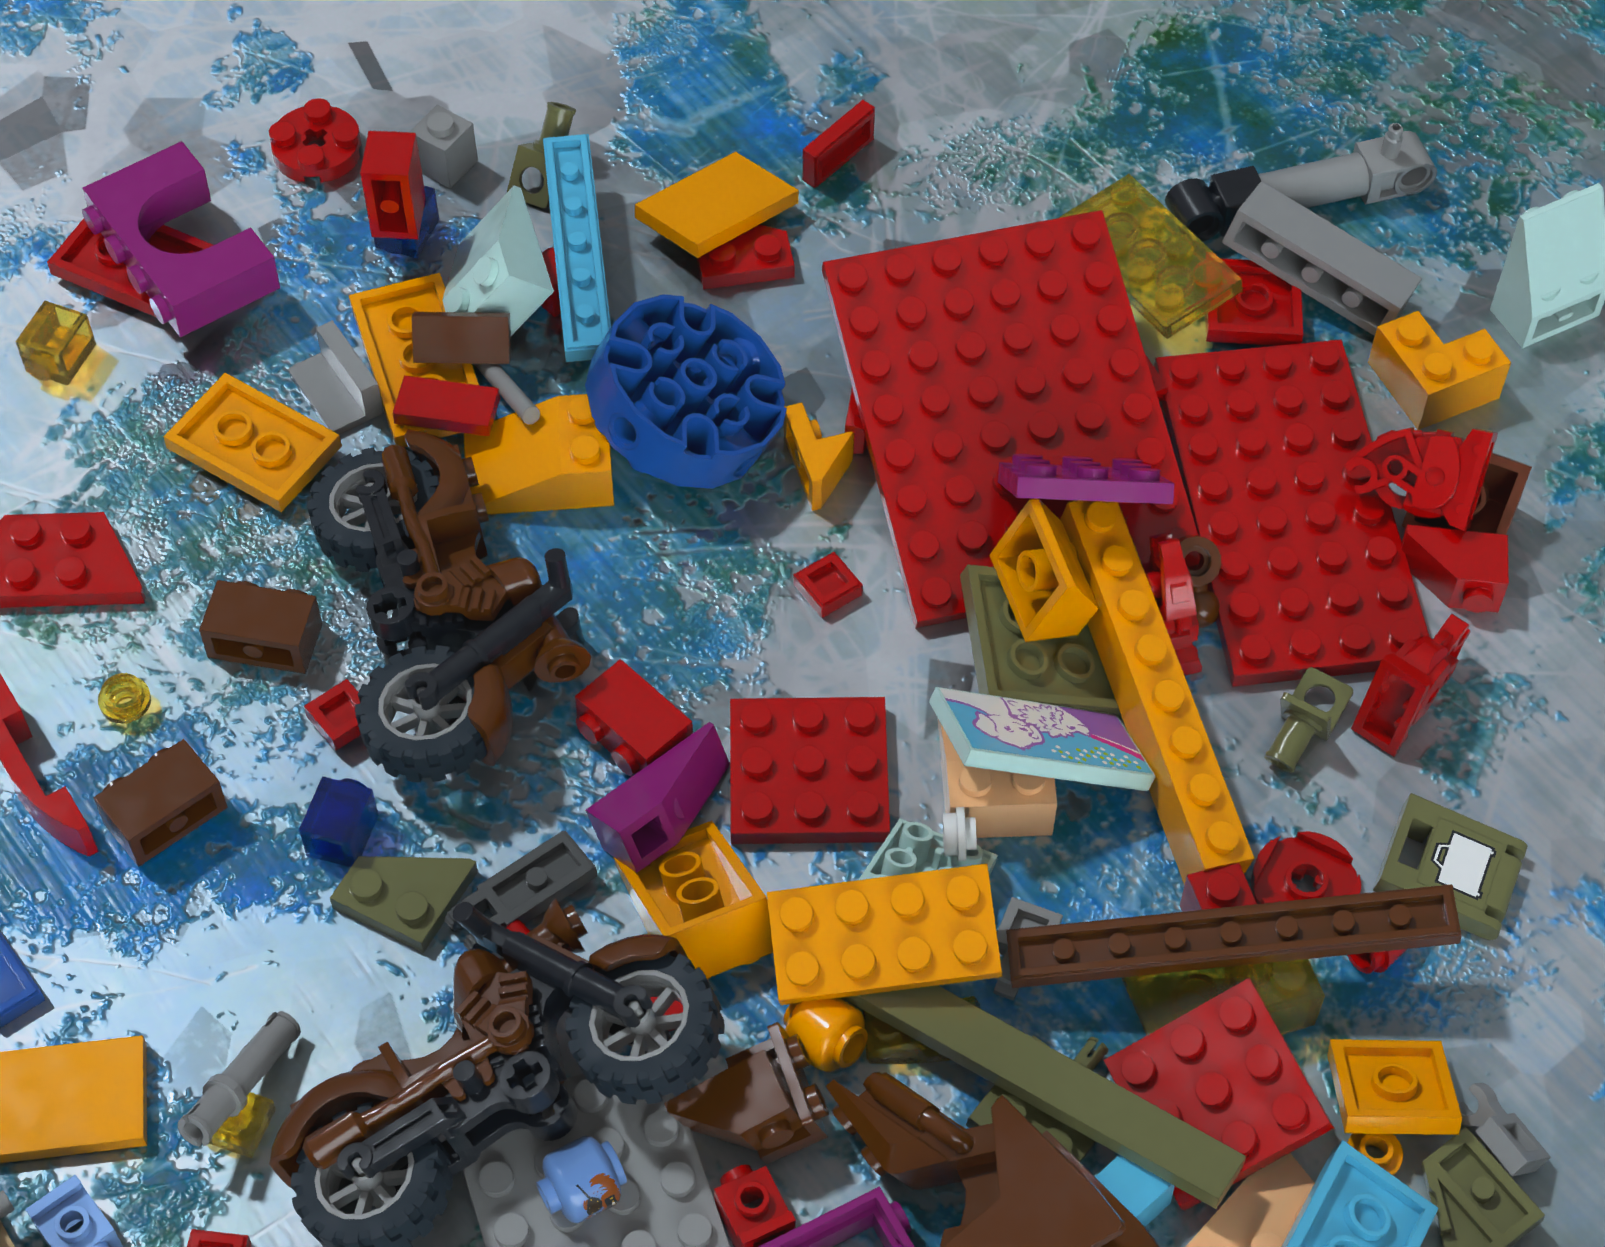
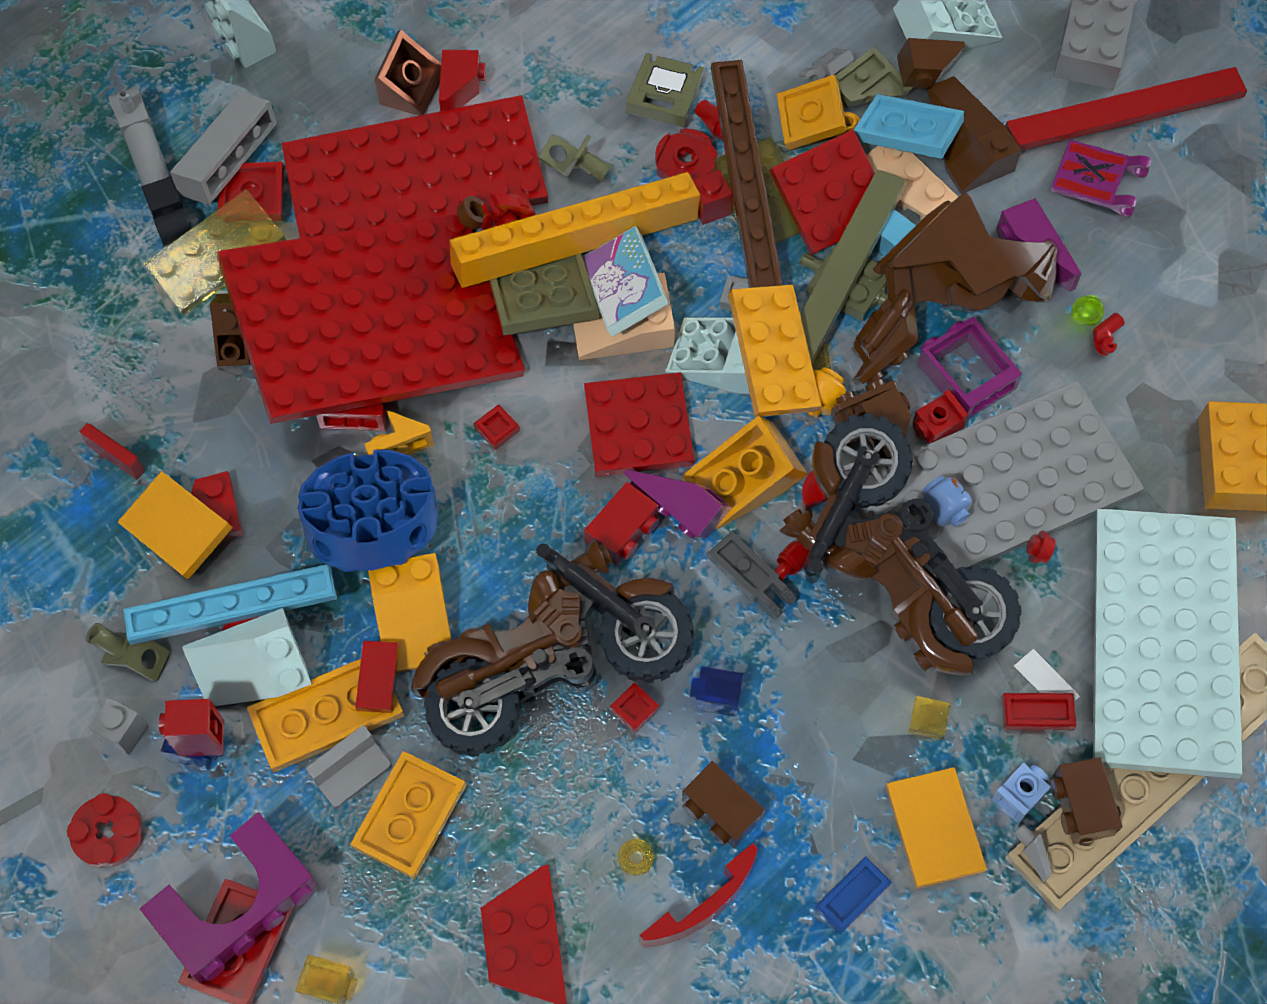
camera: 95 degrees left, 10 degrees up
light grey pin [178,1011,301,1147] -> none
reddish brown brick [199,580,323,674] -> none
olive wing [330,856,478,953] -> none
reddish brown tile [412,312,511,364] -> none
light grey bar [473,364,540,424] -> none
white plate [942,807,977,861] -> none
light orange slope [989,499,1099,642] -> none
magenta plate [998,454,1175,504] -> none
red piece [1345,427,1498,531] -> none
red piece [1351,614,1471,757] -> none
light orange brick [1368,311,1511,430] -> none

